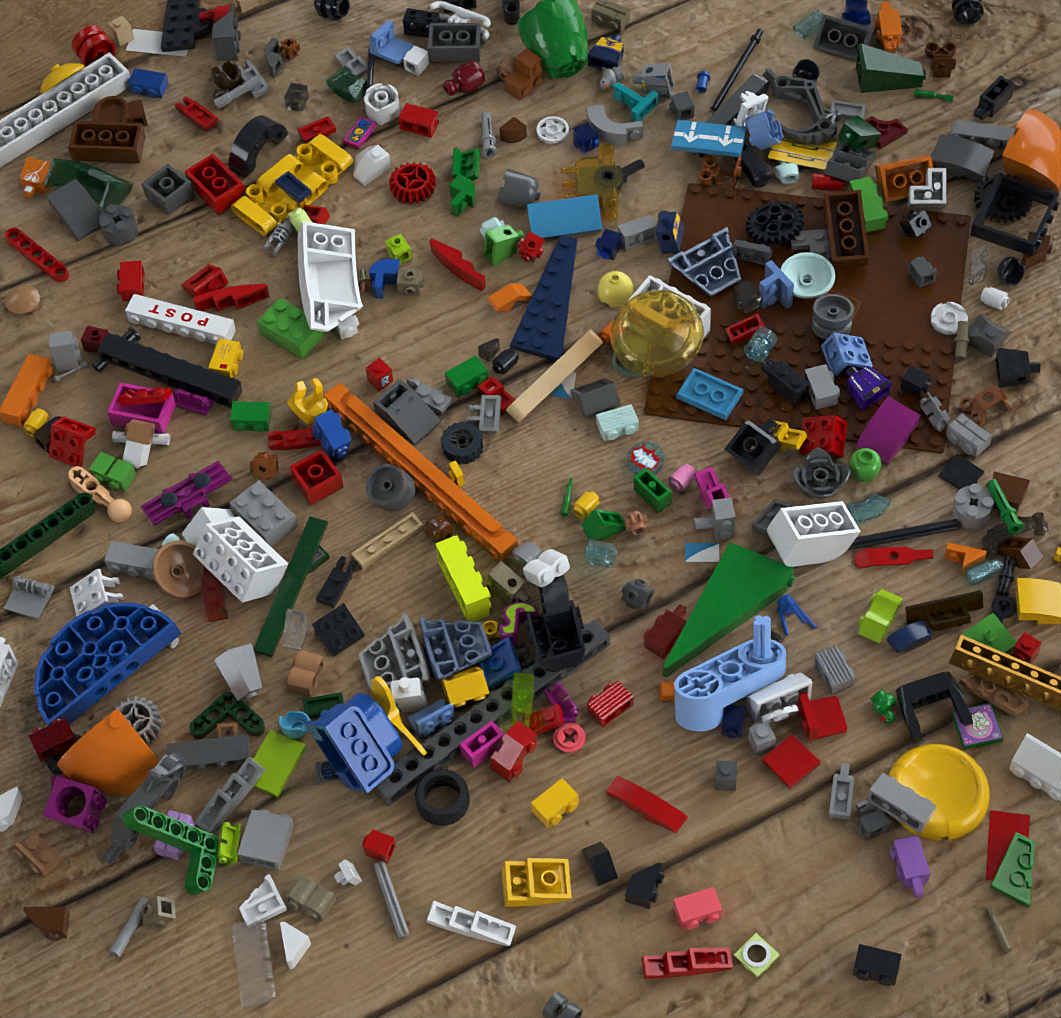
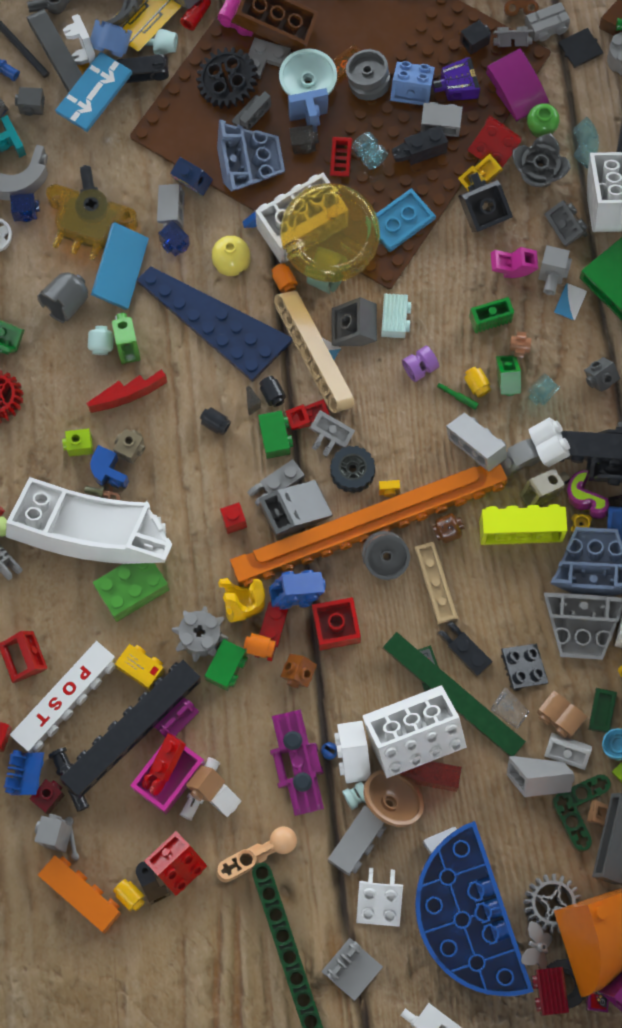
camera: 70 degrees left, 15 degrees up
bright green piece [89,452,136,492] -> none
red slope [193,284,270,312] -> none
light grey brick [229,480,298,548] -> none
green brick [449,174,476,216] -> none
orange slope [487,283,532,312] -> none
red brick [517,231,545,262] -> none
tile [627,442,664,475] -> none
bright pink brick [669,464,696,492] -> none
dark orange piece [699,156,742,188] -> none
none -> blue hinge [4,750,44,795]
none -> light grey brick [172,606,229,662]
none -> black brick [200,407,231,435]
none -> orange brick [243,633,276,658]
none -> medium lavender wheel [402,345,439,382]
none -> light grey brick [446,412,507,472]
none -> light grey piece [521,921,552,969]
none -> white slope [544,733,592,770]

